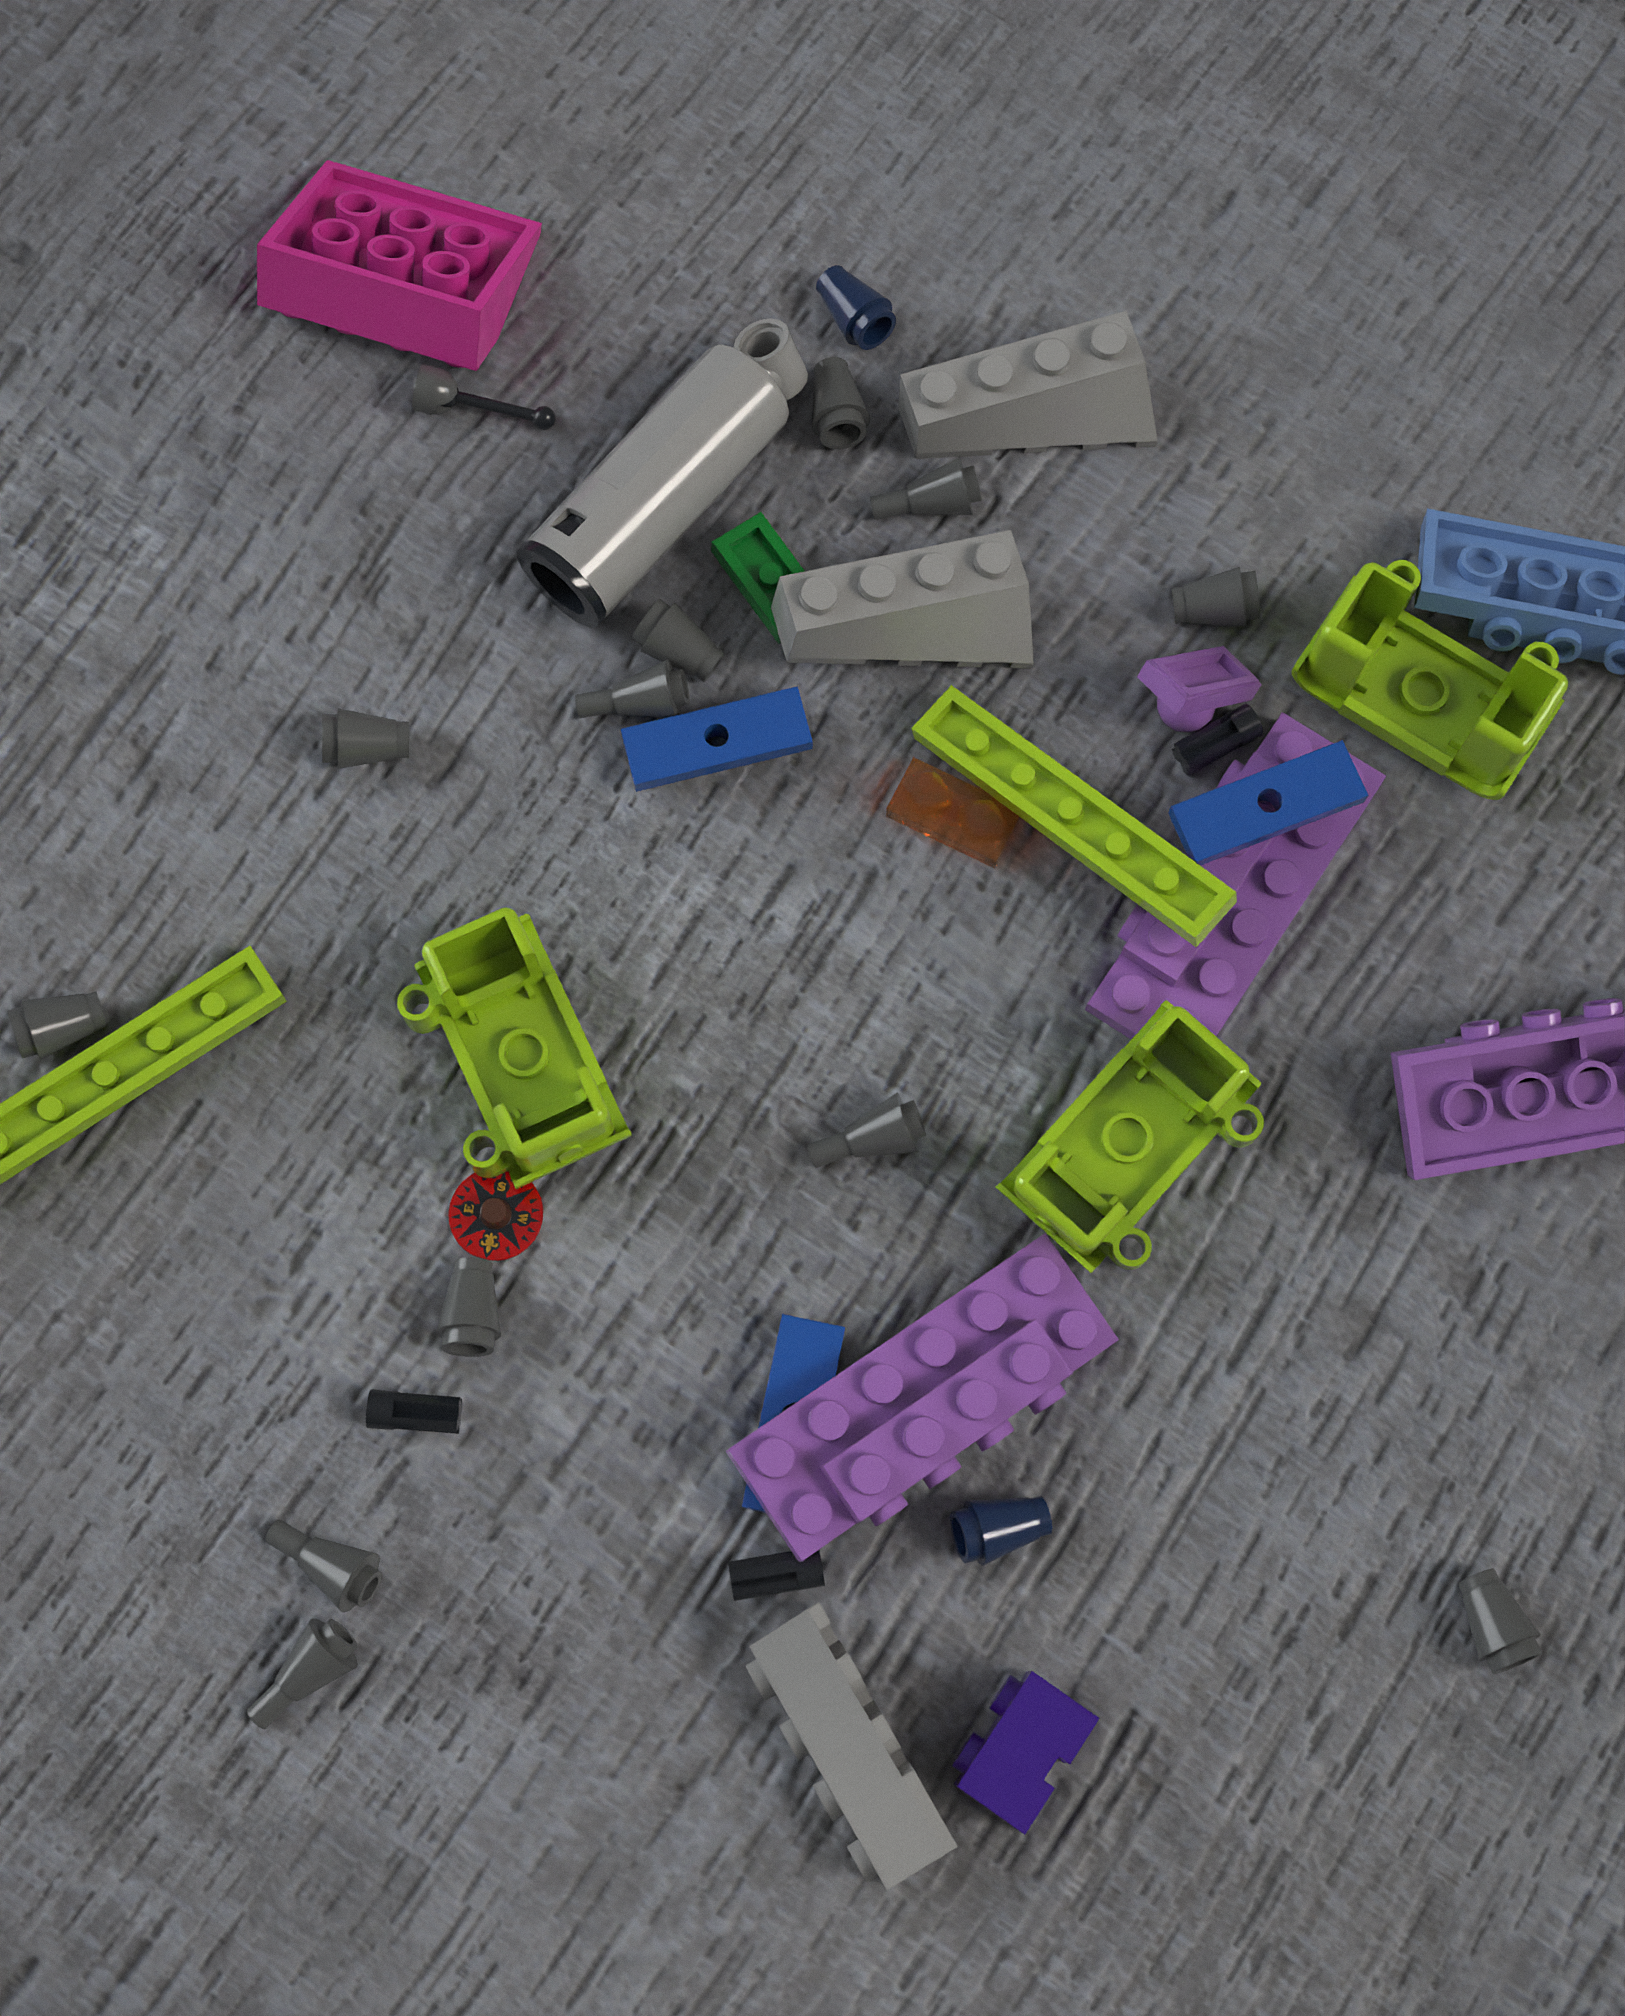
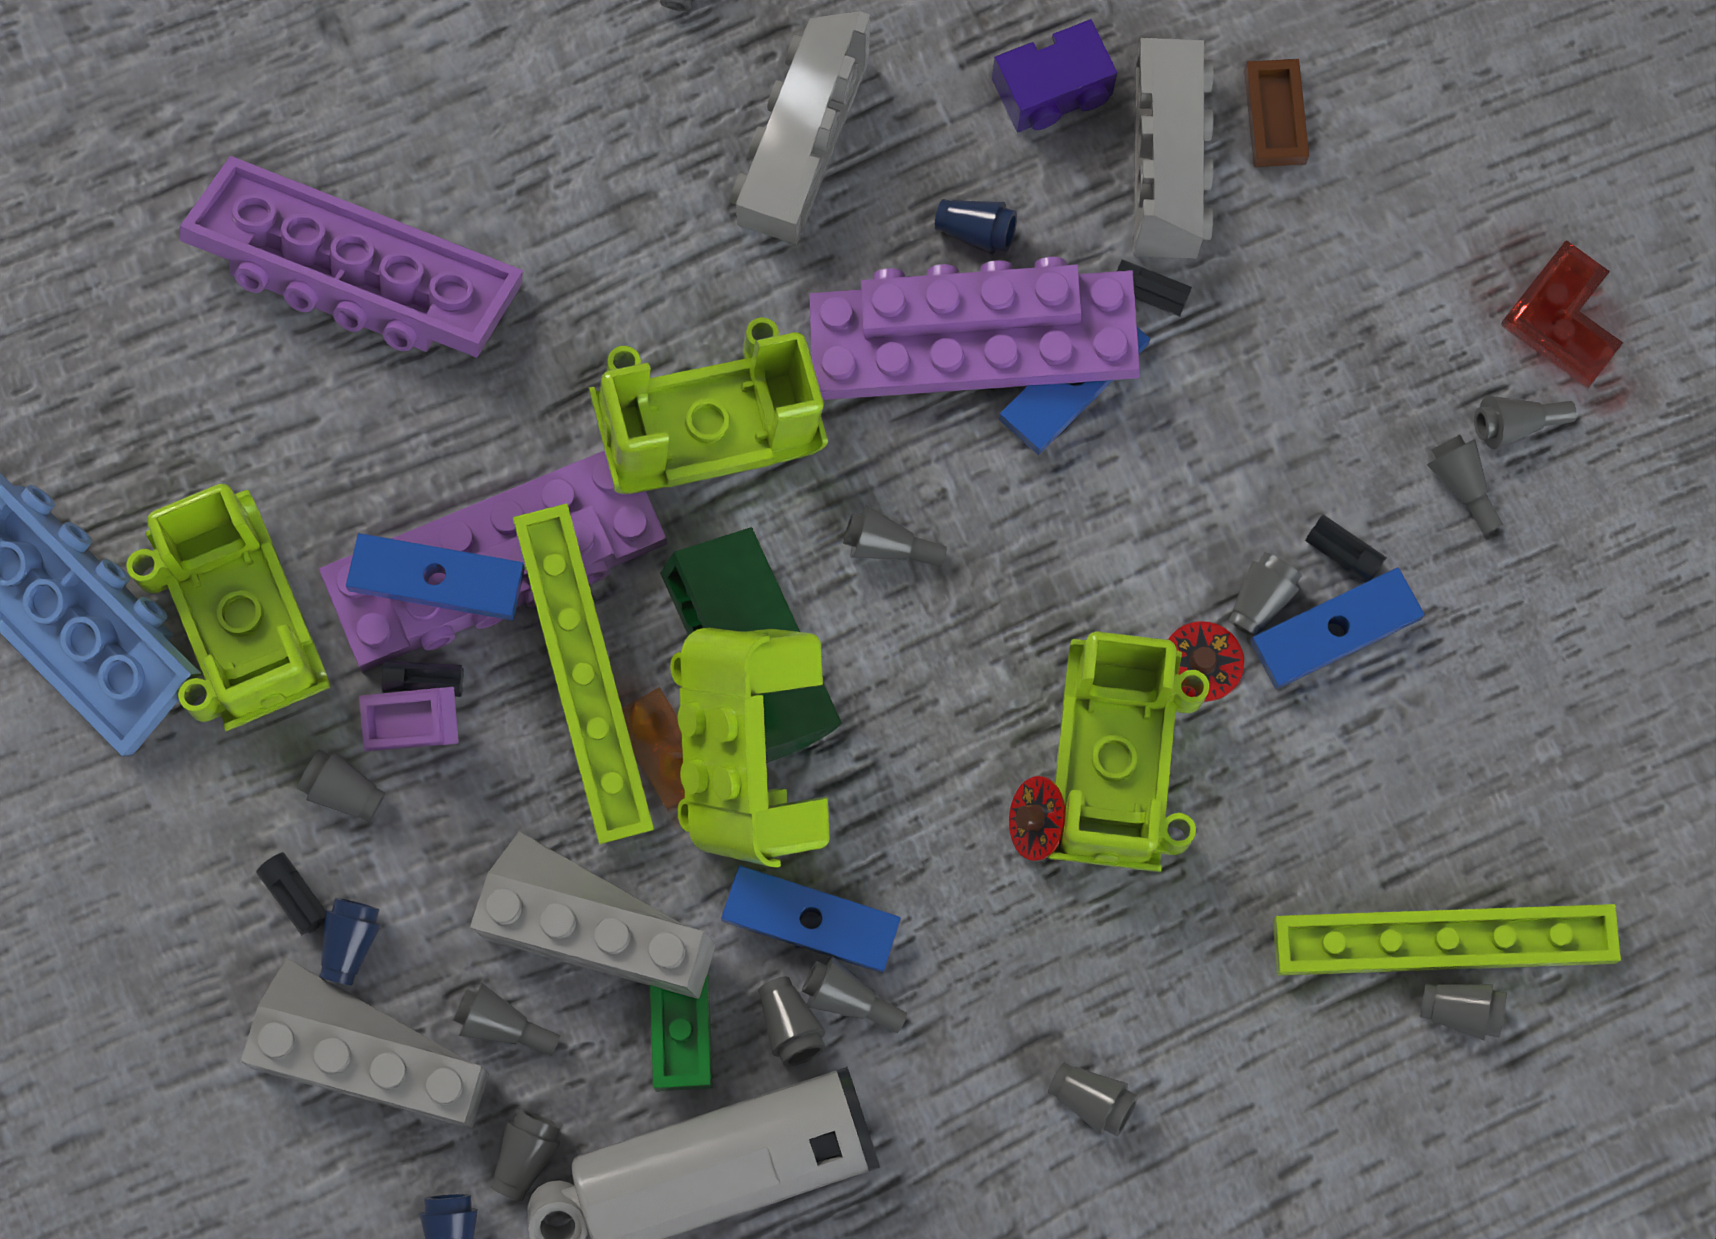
camera: 150 degrees left, 0 degrees up
none -> black piece [256,852,326,936]
none -> dark blue cone [319,898,381,985]
none -> dark green brick [660,527,842,763]
none -> lime container [670,628,830,867]
none -> light grey wedge [730,11,870,245]
none -> piece [1009,776,1066,861]
none -> reddish brown tile [1244,59,1309,167]
none -> blue tile [1250,567,1425,690]
none -> clear red brick [1501,240,1623,389]

